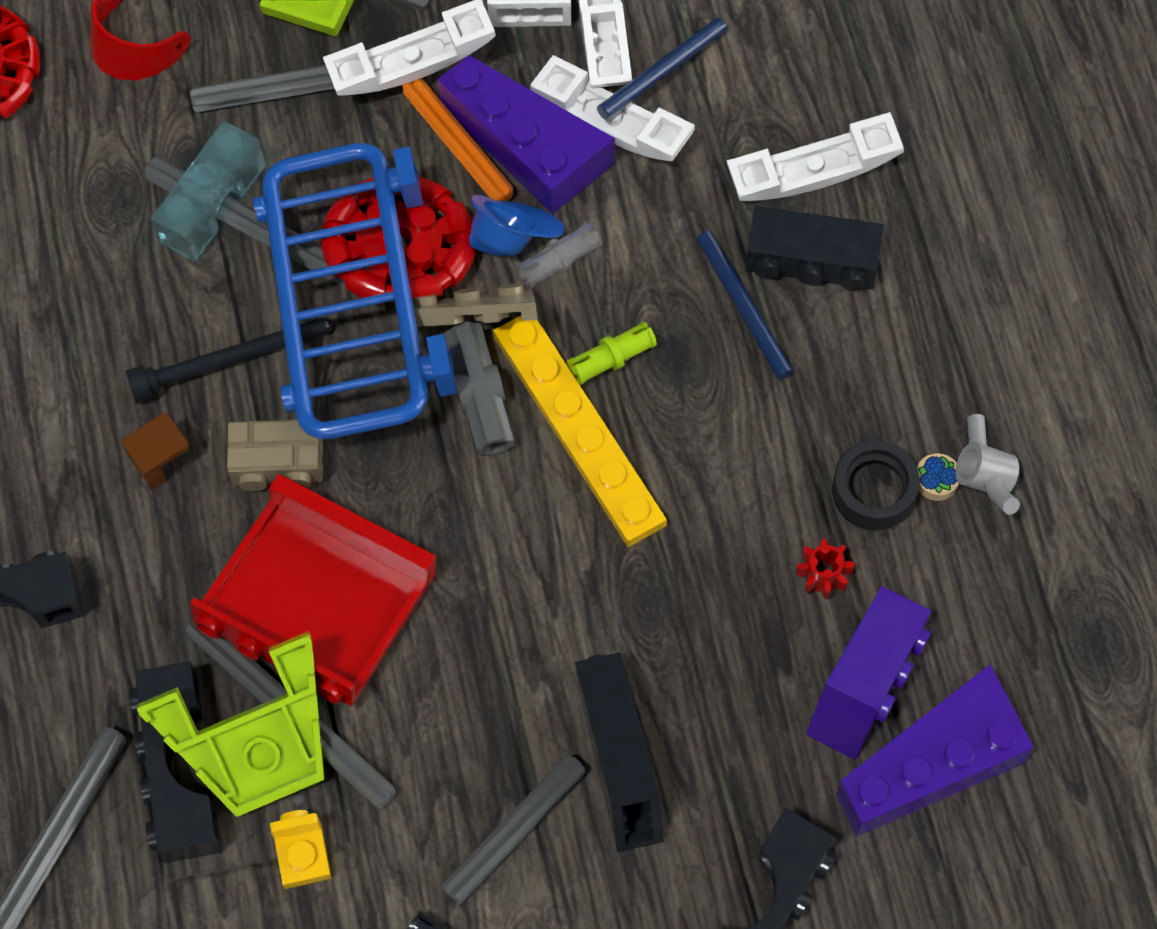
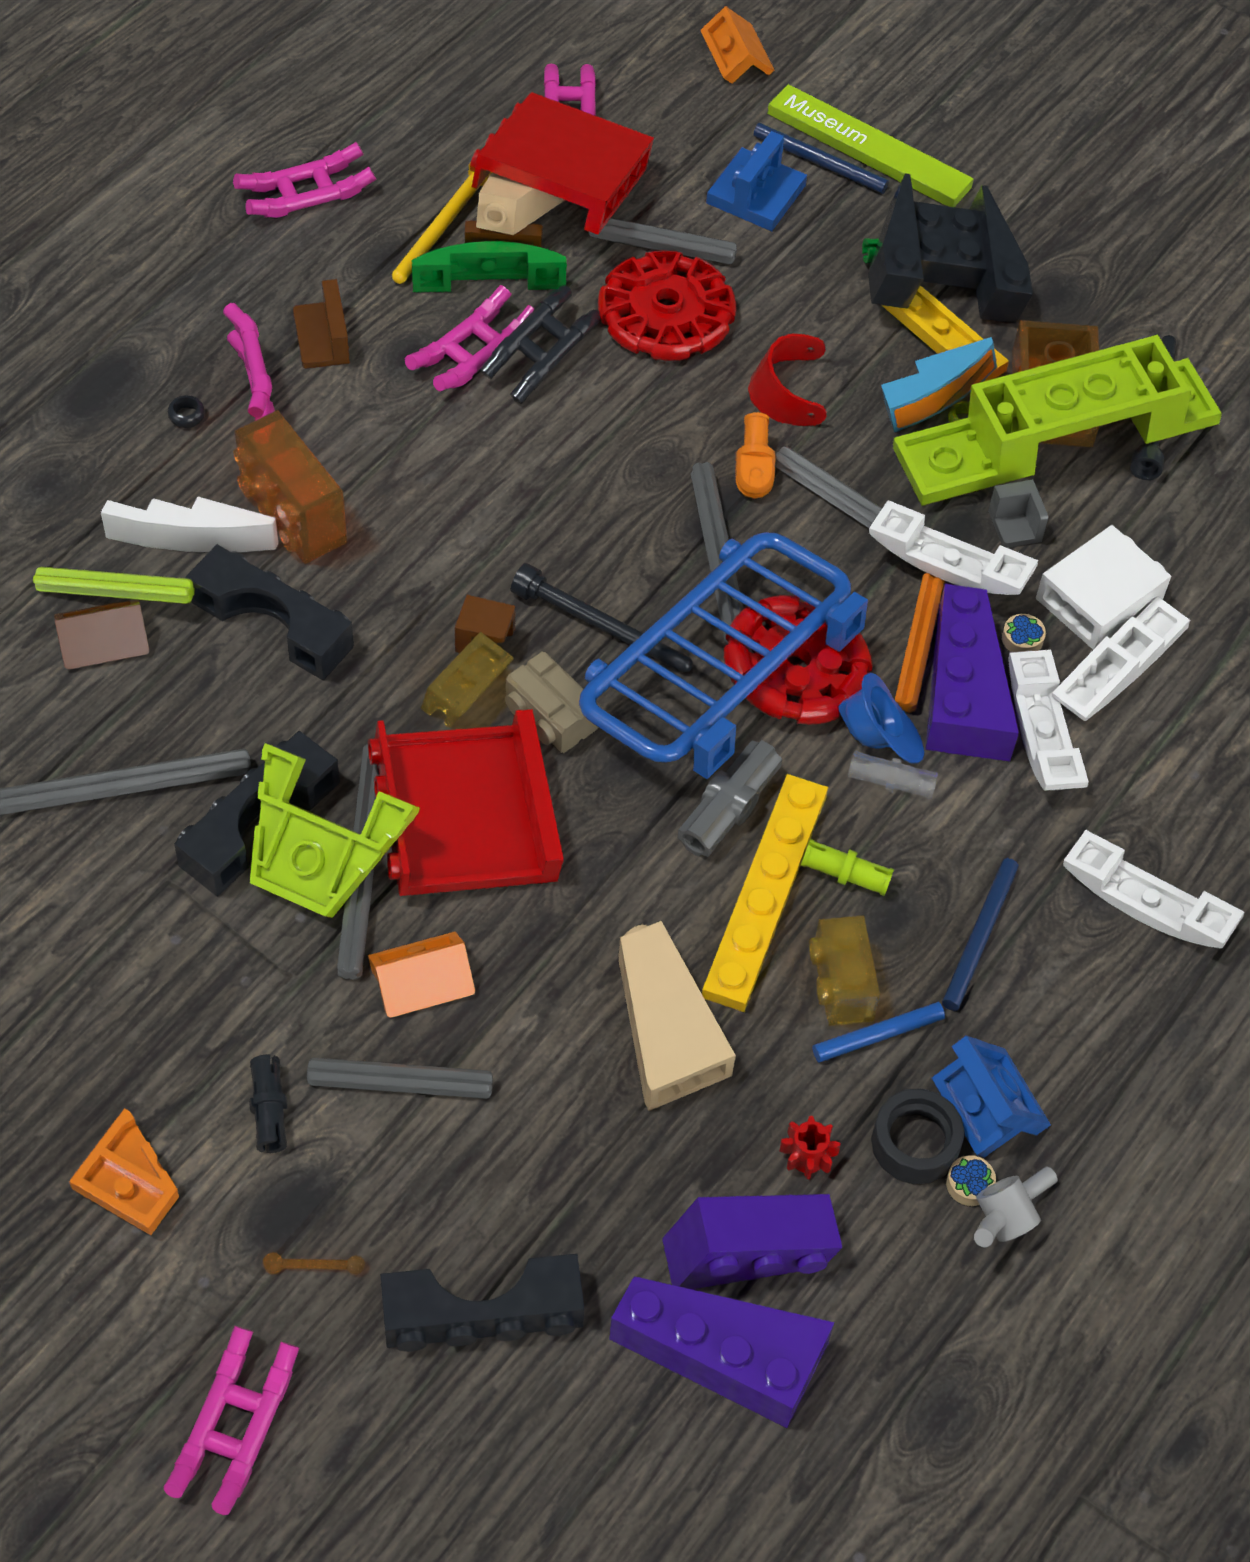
camera: 45 degrees right, 10 degrees down
clear light blue arch [151,120,266,262] -> none
yellow bracket [270,810,332,889] -> none
dark tan wing [412,284,537,327] -> none
black slope [575,652,663,852] -> none
dark blue bar [597,17,727,120] -> none
black brick [745,206,884,291] -> none
none -> panel [368,932,475,1018]
none -> clear yellow hinge [421,632,514,727]
none -> tan slope [619,921,736,1111]
none -> orange arm [736,412,776,499]
none -> clear yellow brick [809,915,880,1026]
none -> blue bar [812,1002,945,1063]
none -> blue bracket [932,1036,1051,1158]
none -> tile [1002,614,1046,652]

